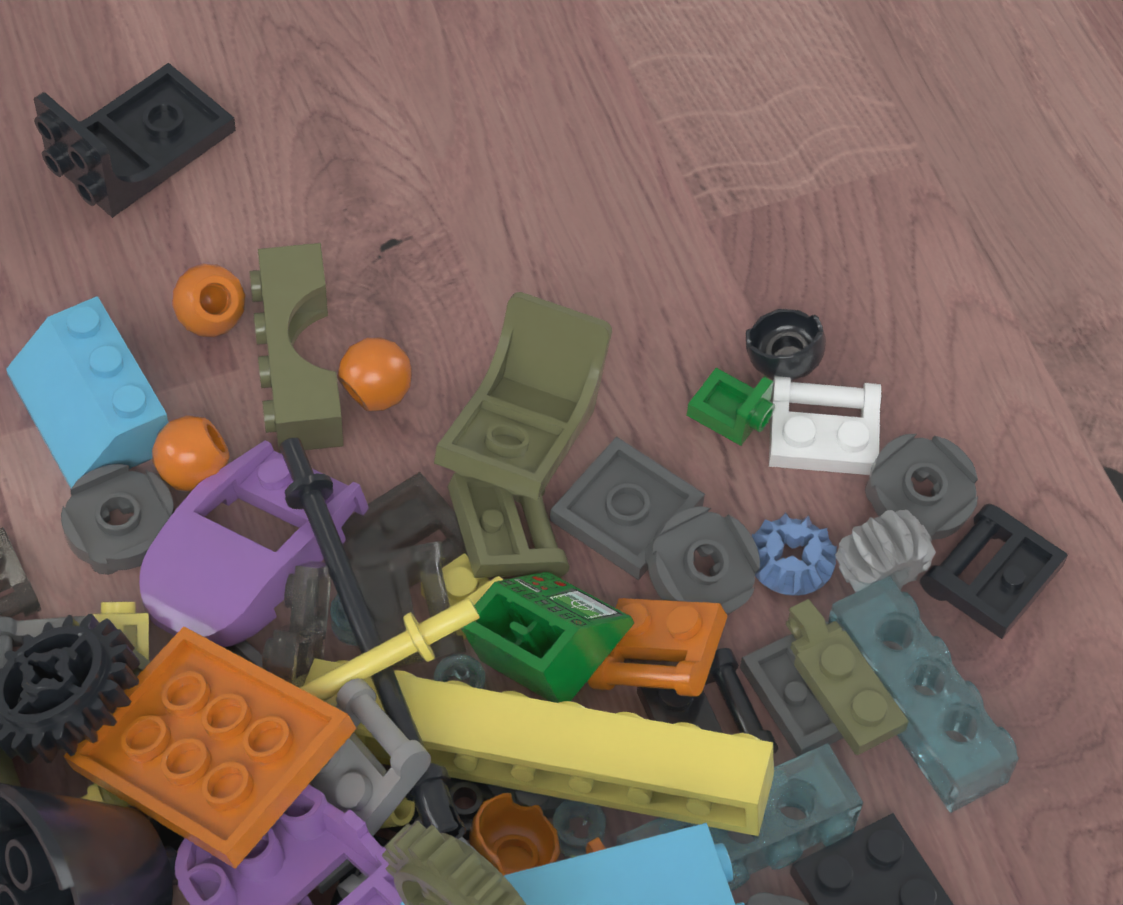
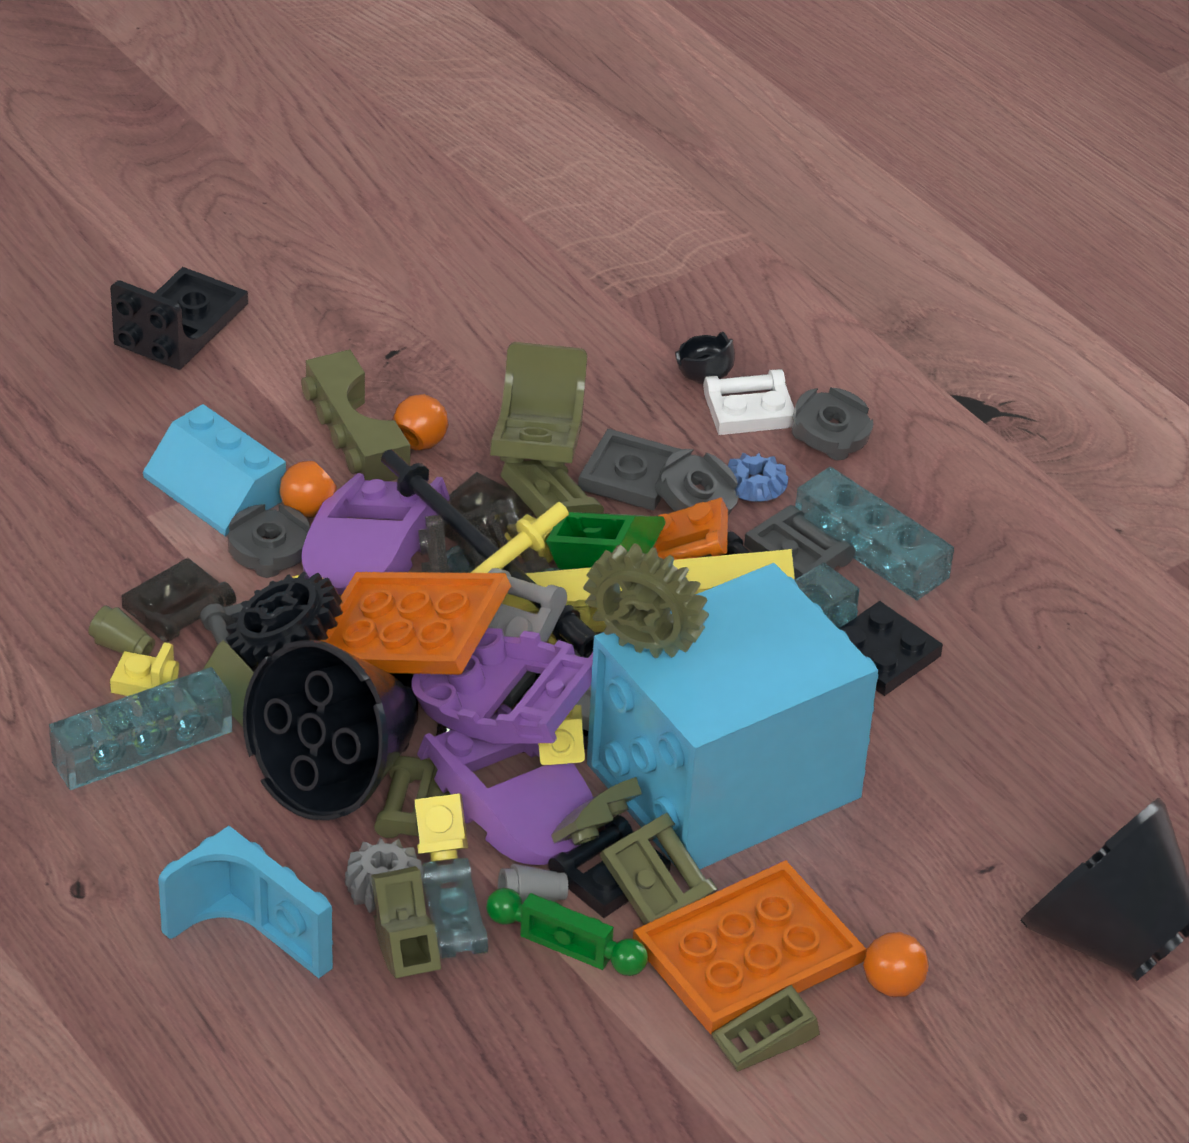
camera: 15 degrees left, 15 degrees down
orange piece [172,263,246,337] -> none
green bracket [686,368,775,446] -> none
olive hinge [786,599,909,756] -> none
light grey gear [835,510,936,598] -> none
black plate [920,504,1068,639] -> none

